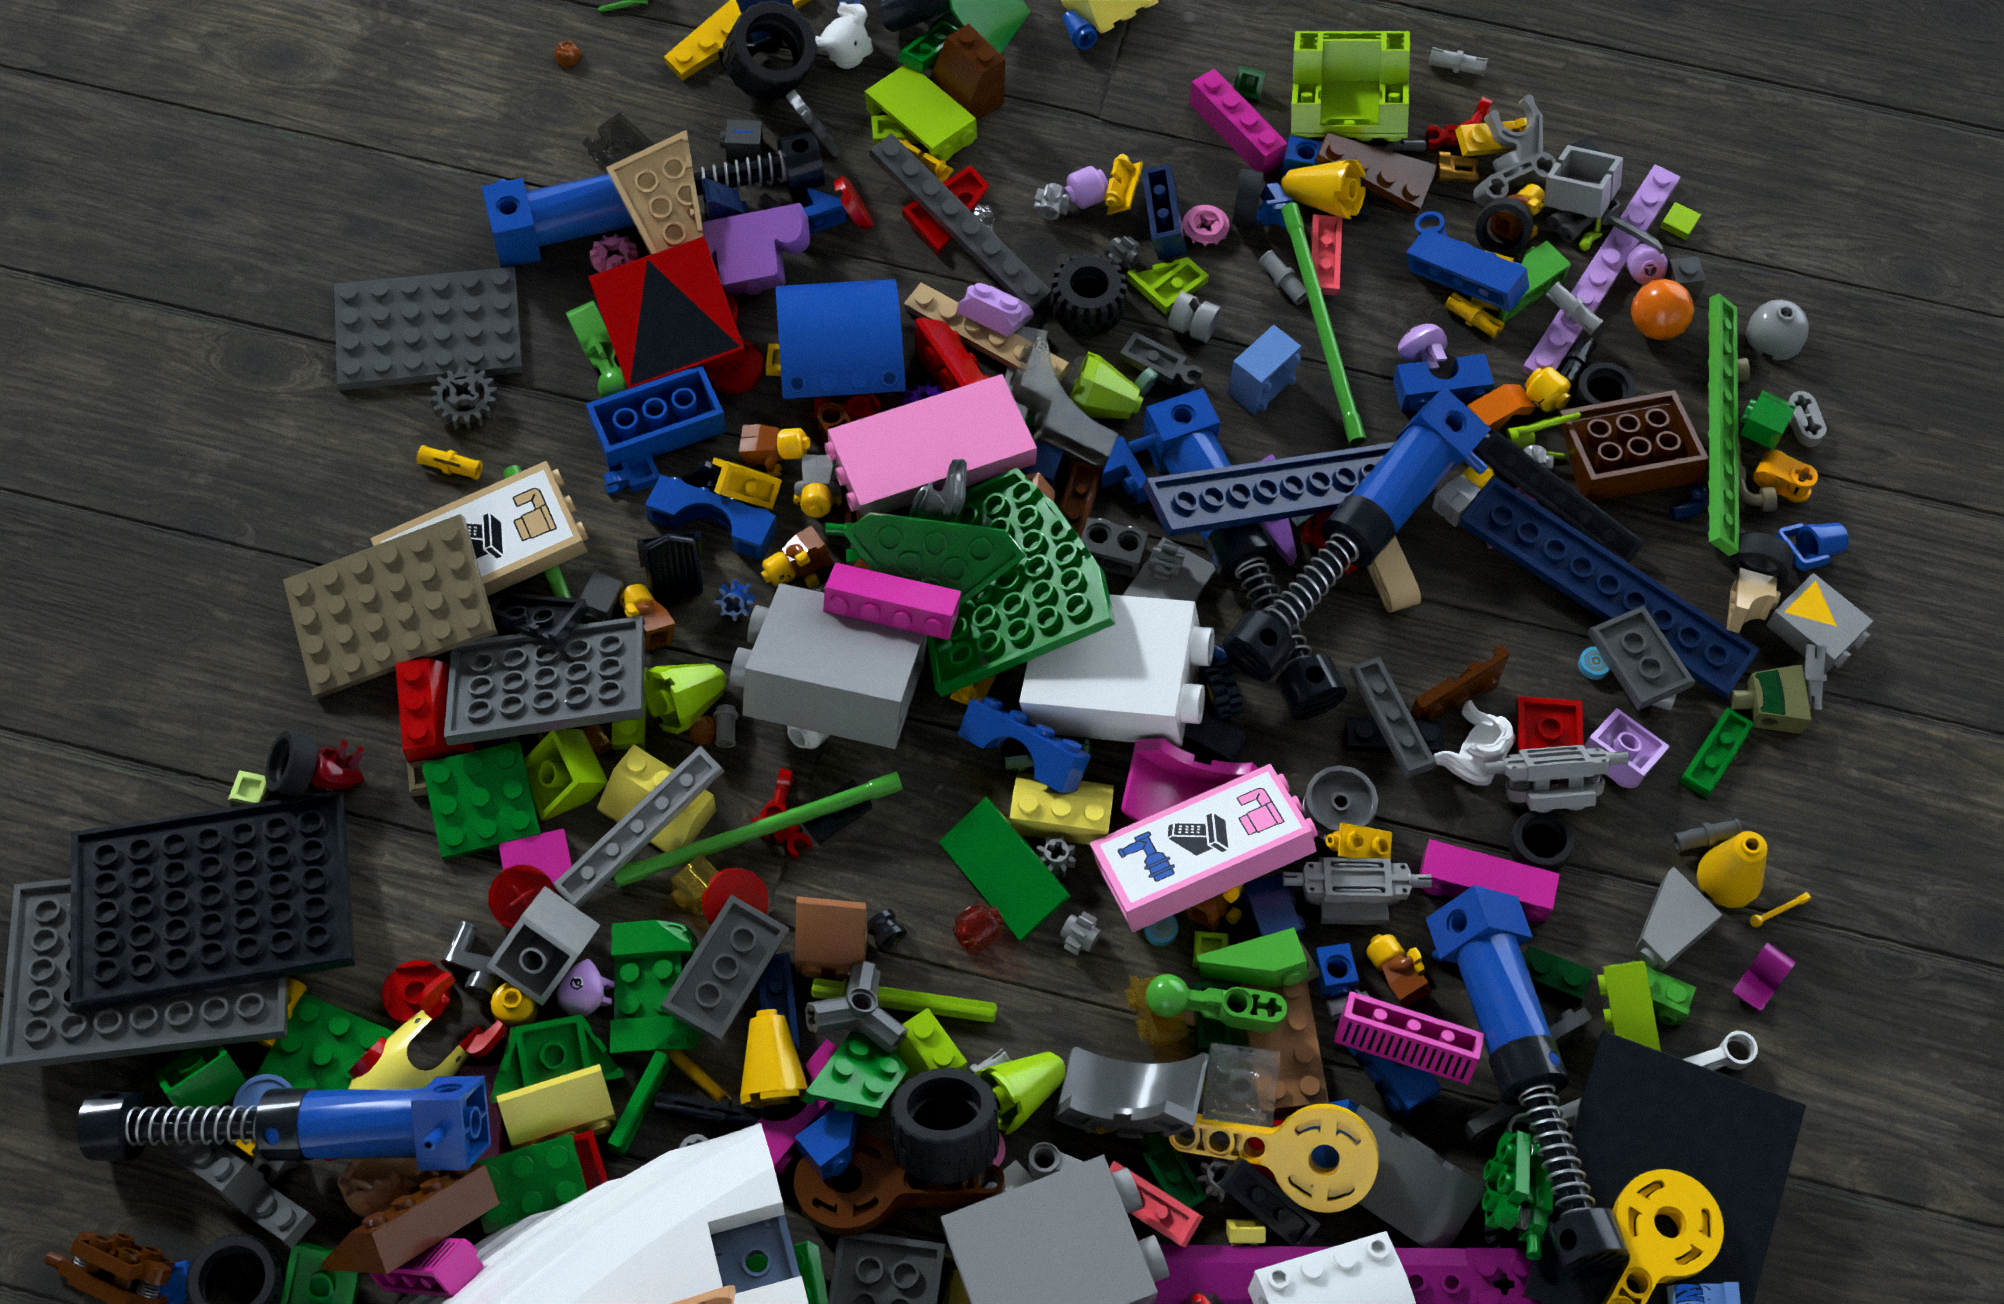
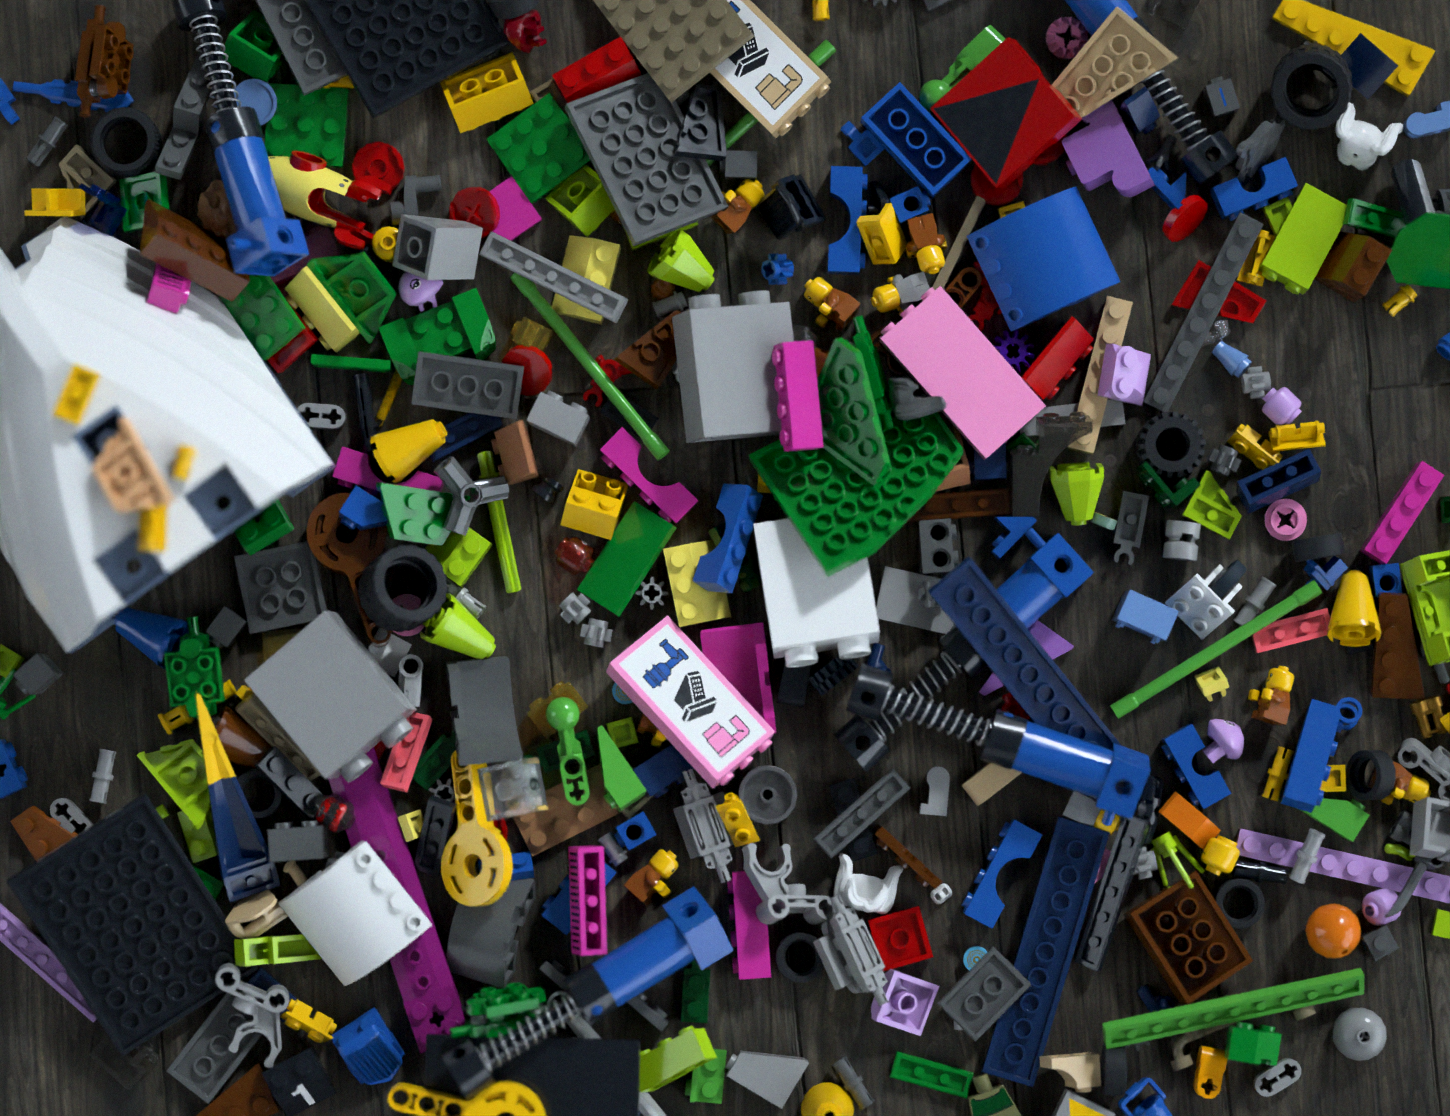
camera: 70 degrees right, 25 degrees up
none -> yellow pin [171,444,197,480]
none -> yellow slope [440,52,534,134]
none -> light grey piece [527,390,590,447]
none -> light grey gear [559,592,591,625]
none -> yellow slope [561,469,628,540]
none -> dark pink arch [600,427,698,525]
none -> reddish brown wing [614,310,681,389]
none -> light grey piece [742,843,836,925]
none -> blue brick [889,186,931,226]
none -> light grey leg [919,767,950,816]
none -> white rock [930,883,952,904]
none -> dark tan tile [932,196,985,290]
none -> blue arch [961,819,1042,929]
none -> dark green bracket [1136,462,1201,509]
none -> white plate [1165,560,1247,640]
none -> light yellow tile [1194,666,1229,702]
none -> blue arch [1210,157,1298,221]
none -> medium blue cone [1212,341,1252,378]
none -> yellow hinge [1227,423,1283,470]
none -> piece [1248,666,1294,726]
none -> yellow pin [1382,284,1417,317]

